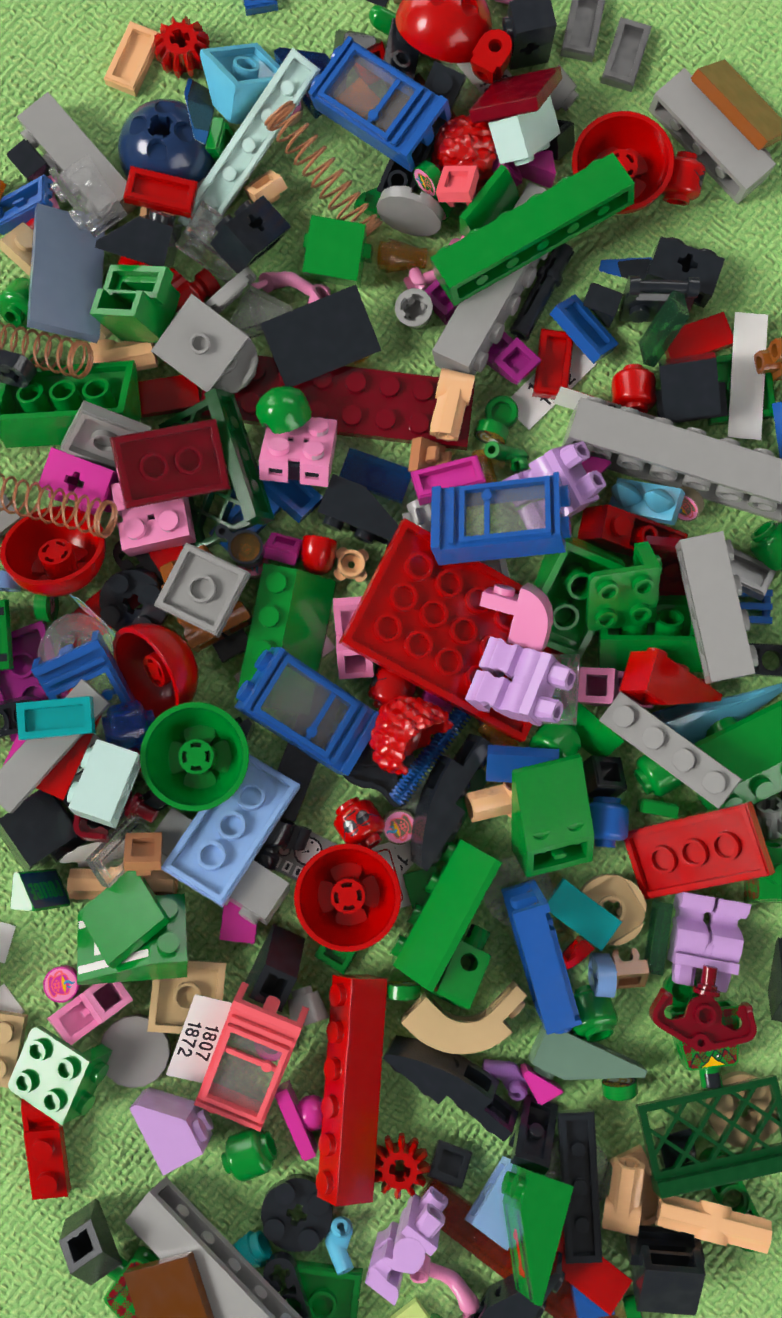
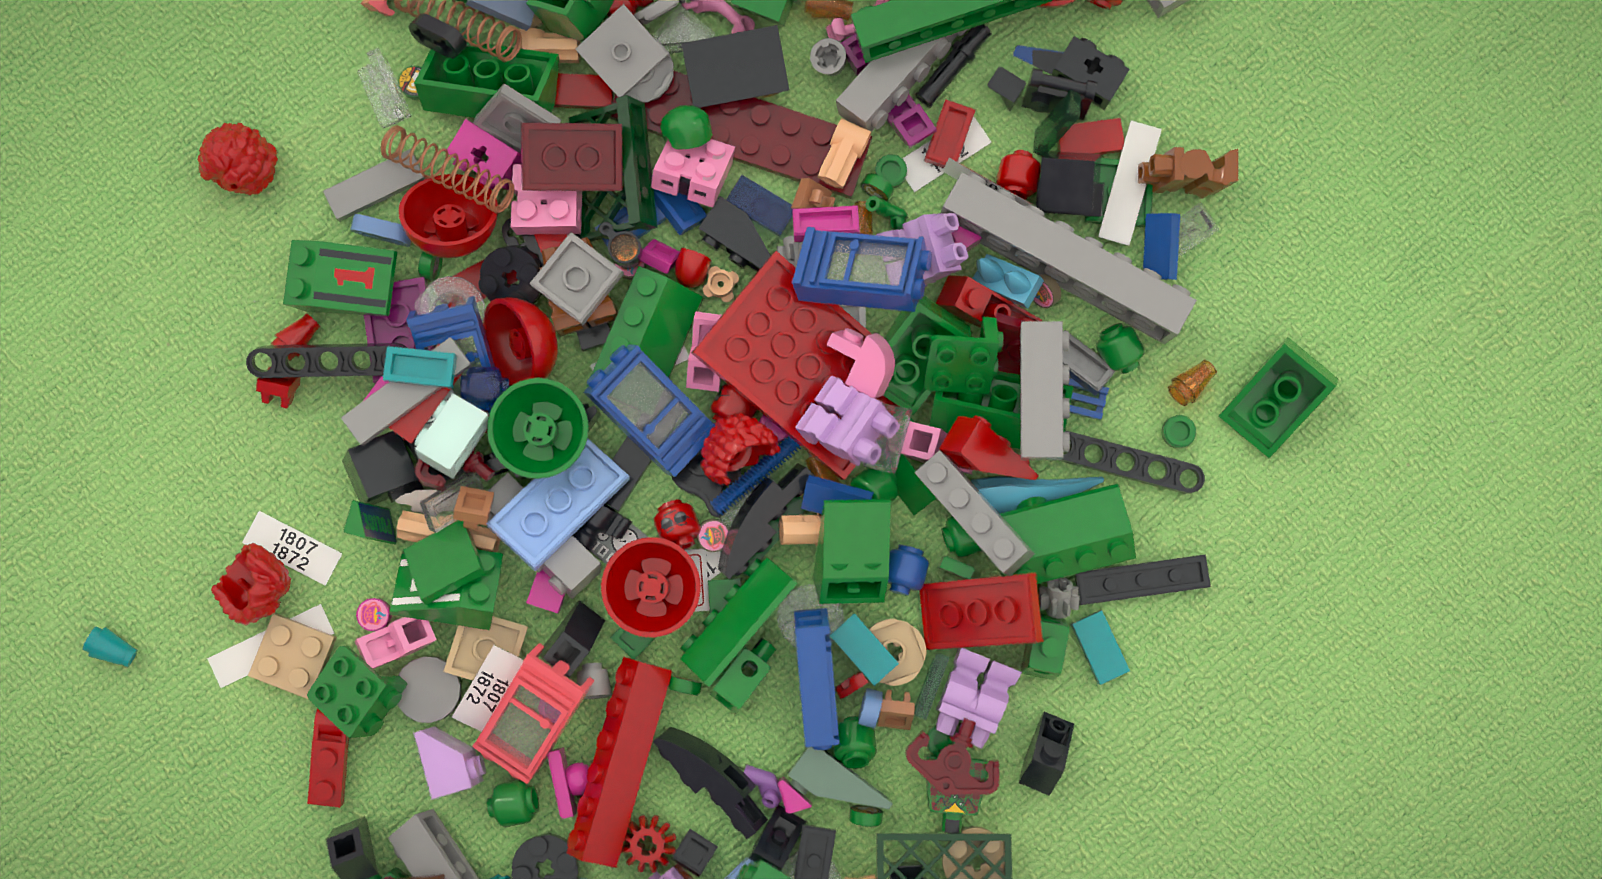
camera: 15 degrees right, 0 degrees up
sticker [69,594,115,636] -> none
tan arch [401,980,527,1054] -> none
blue tile [550,294,619,364] -> none
black slope [583,755,627,798] -> none

